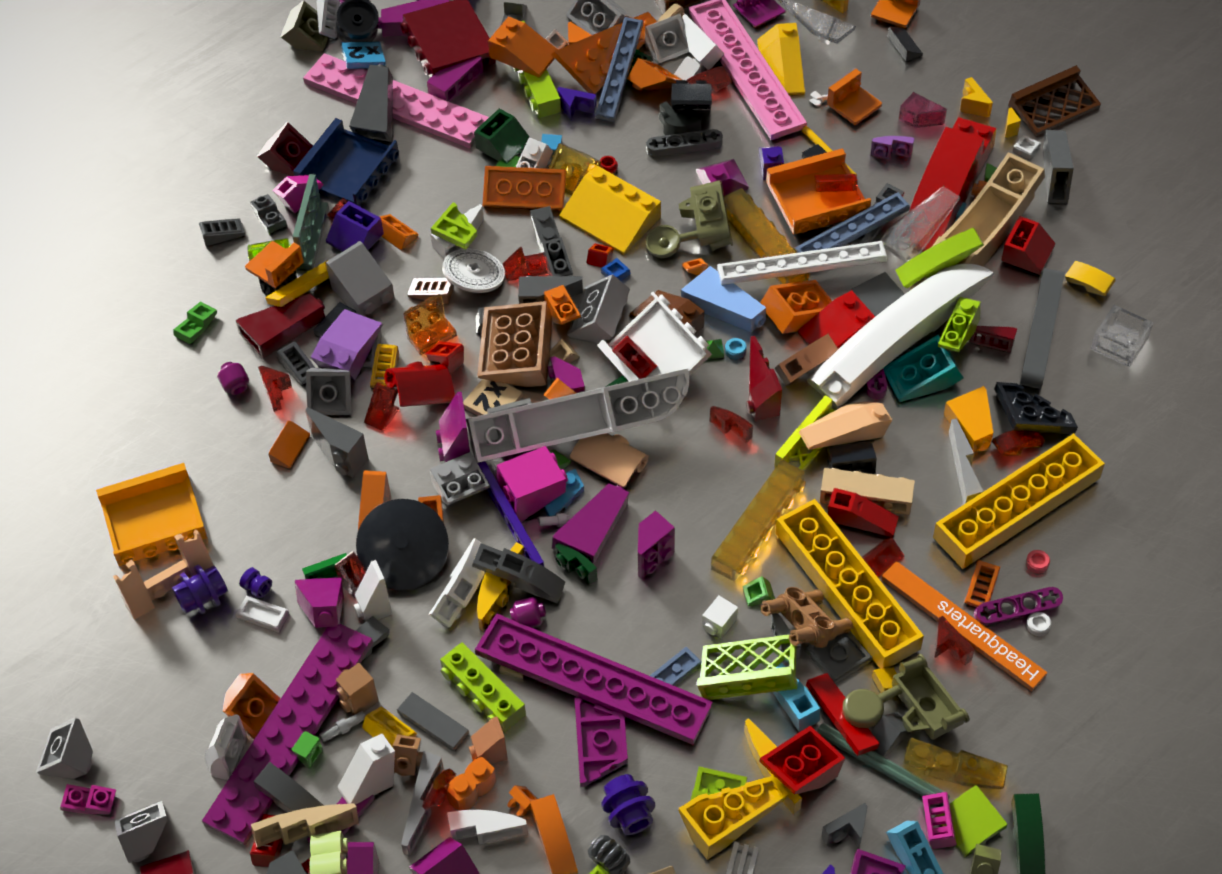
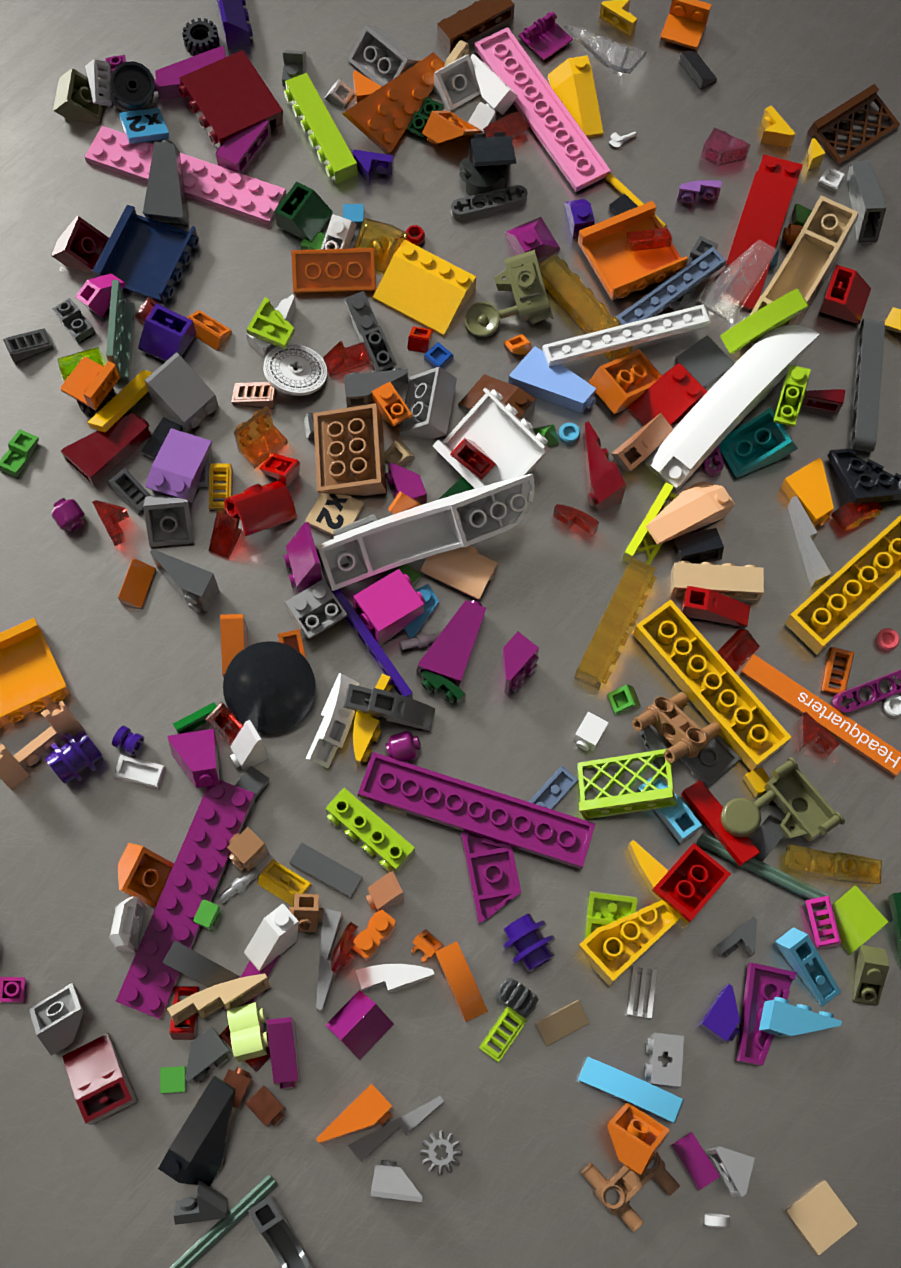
camera: 10 degrees left, 15 degrees up
orange slope [488,16,558,78] -> none
sand blue tile [595,17,643,122] -> none
orange bracket [827,69,882,125] -> none

